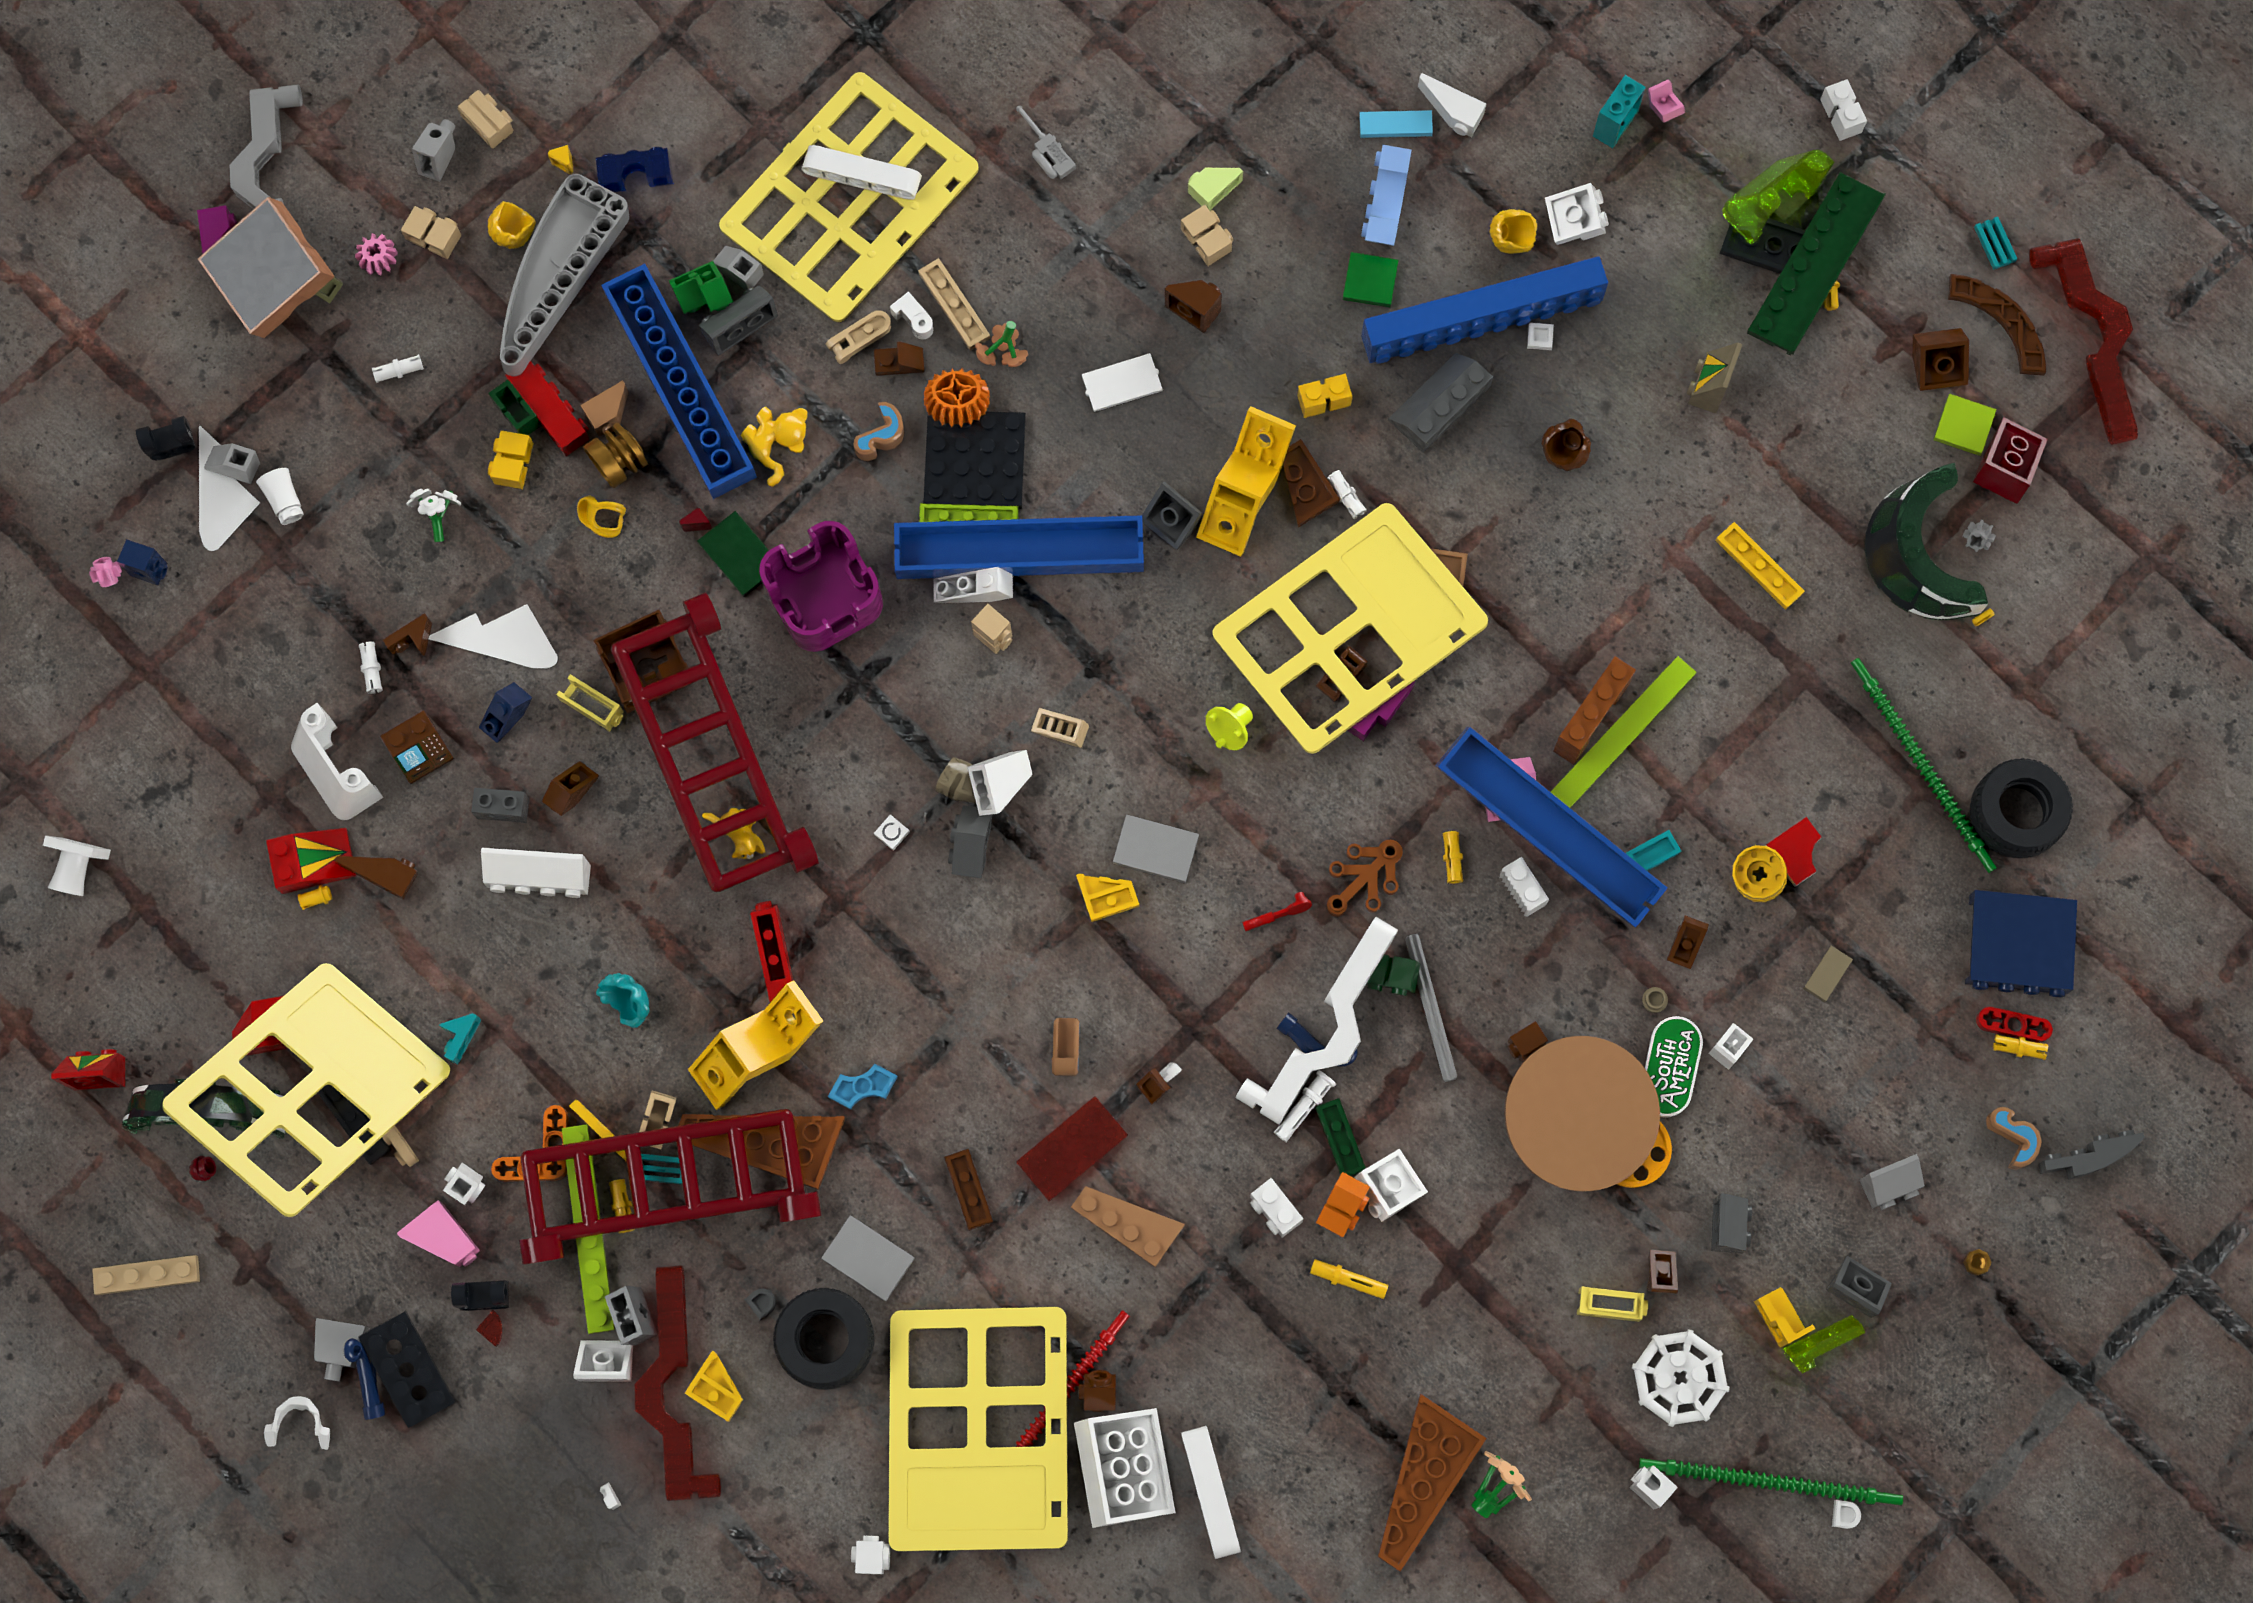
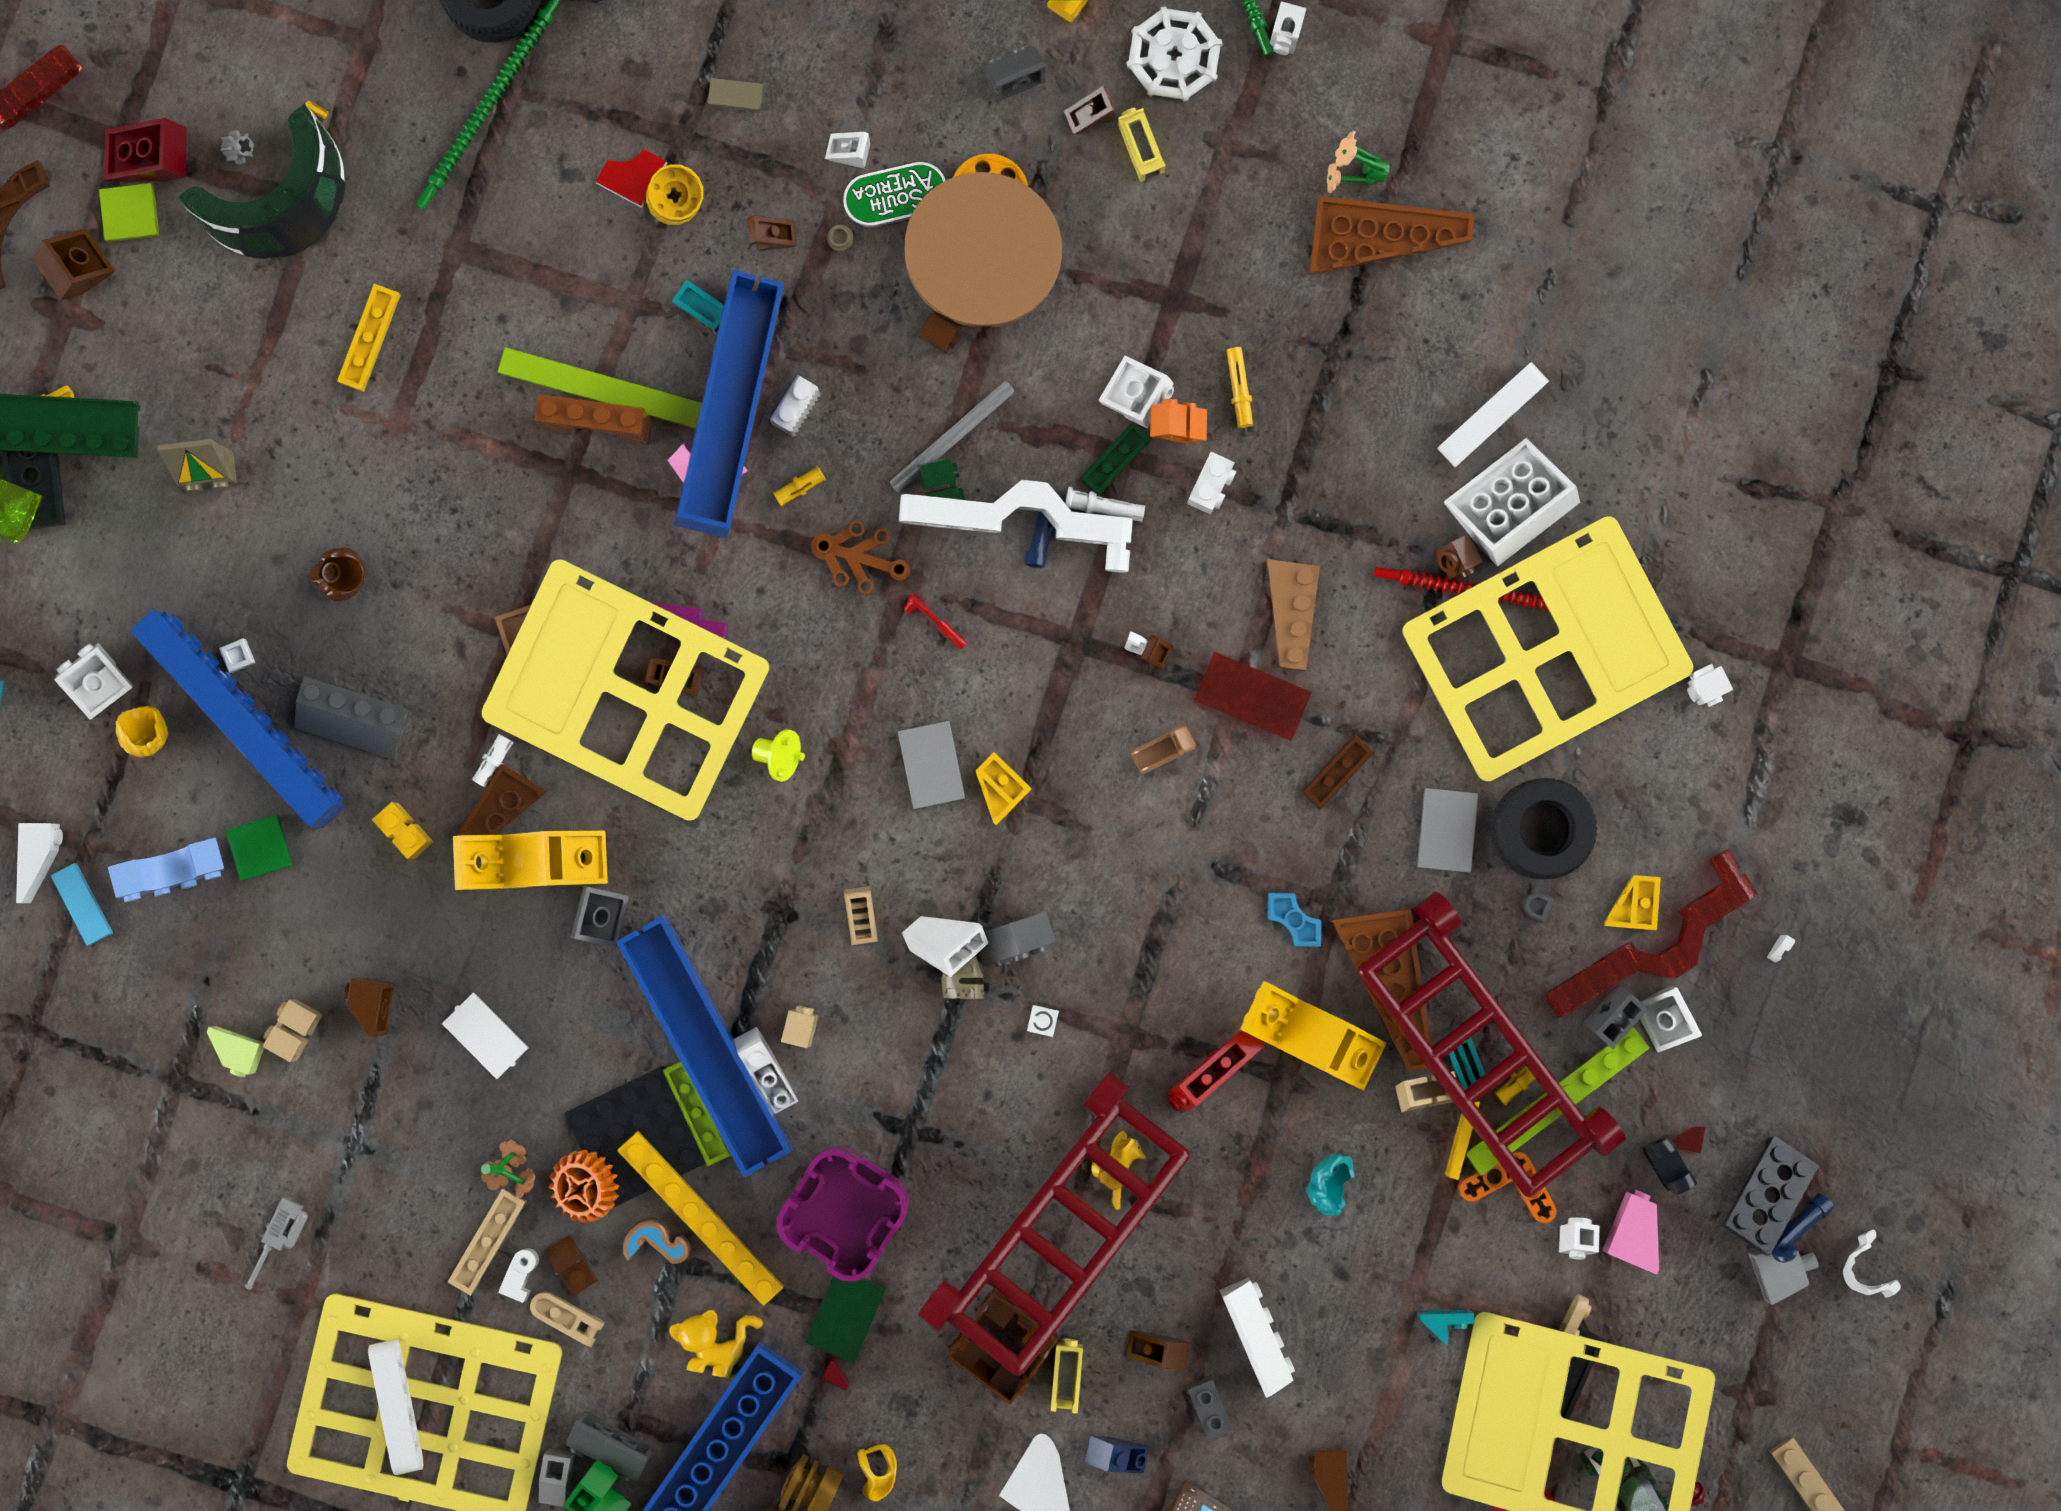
camera: 120 degrees left, 10 degrees up
none -> yellow plate [617,1131,783,1306]

